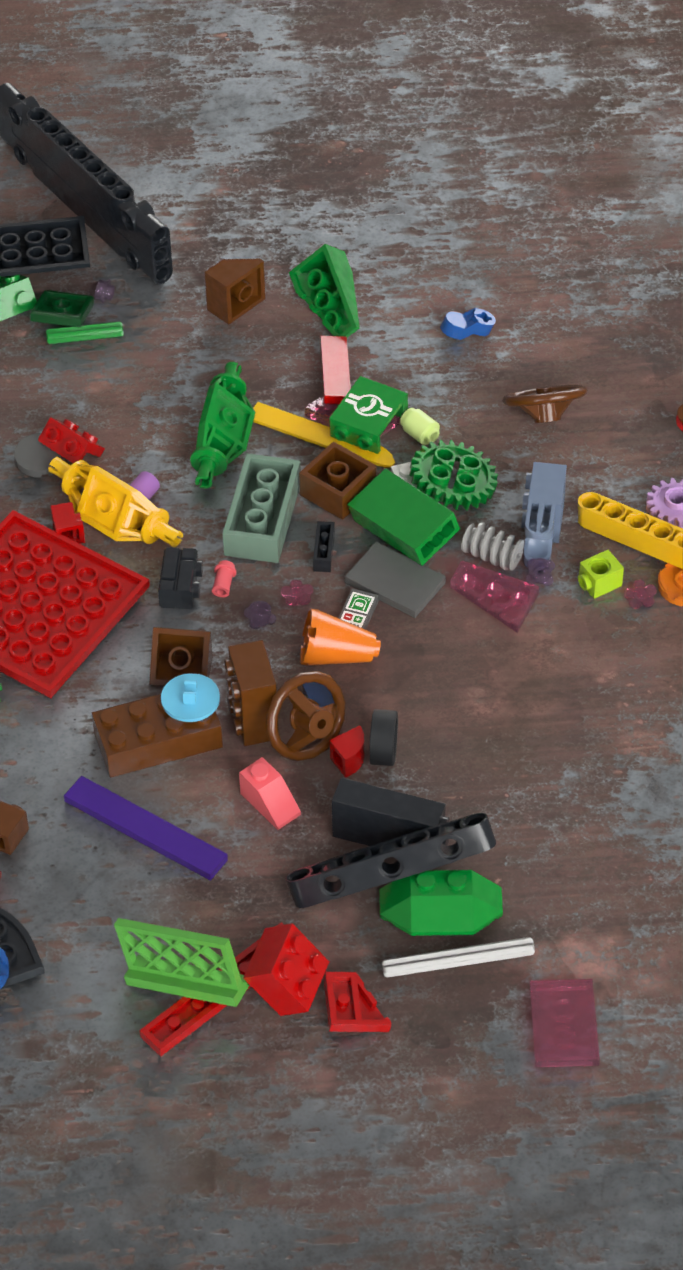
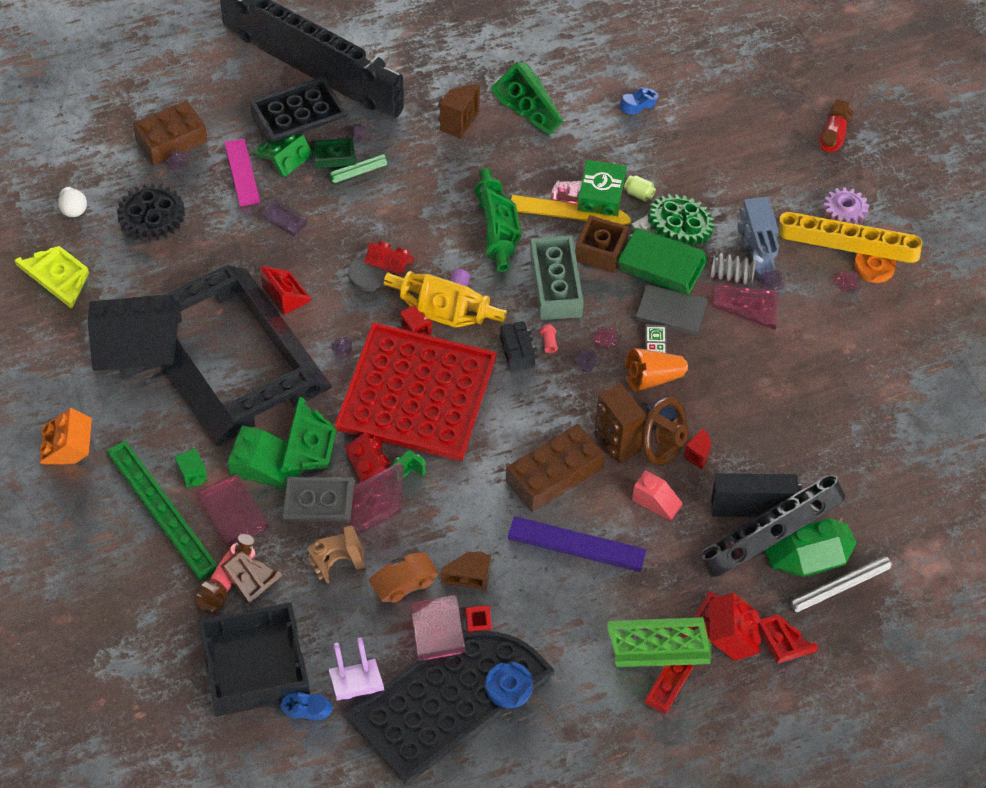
camera: 20 degrees left, 5 degrees up
reddish brown slope [149,627,213,686] -> none
medium azure piece [161,673,220,722] -> none
black piece [313,521,335,572] -> none
tile [320,336,351,404] -> none
black tyre [369,709,398,766] -> none
reddish brown piece [502,385,588,423] -> none
clear pink tile [529,979,600,1067] -> none
lime brick [578,550,624,599] -> none

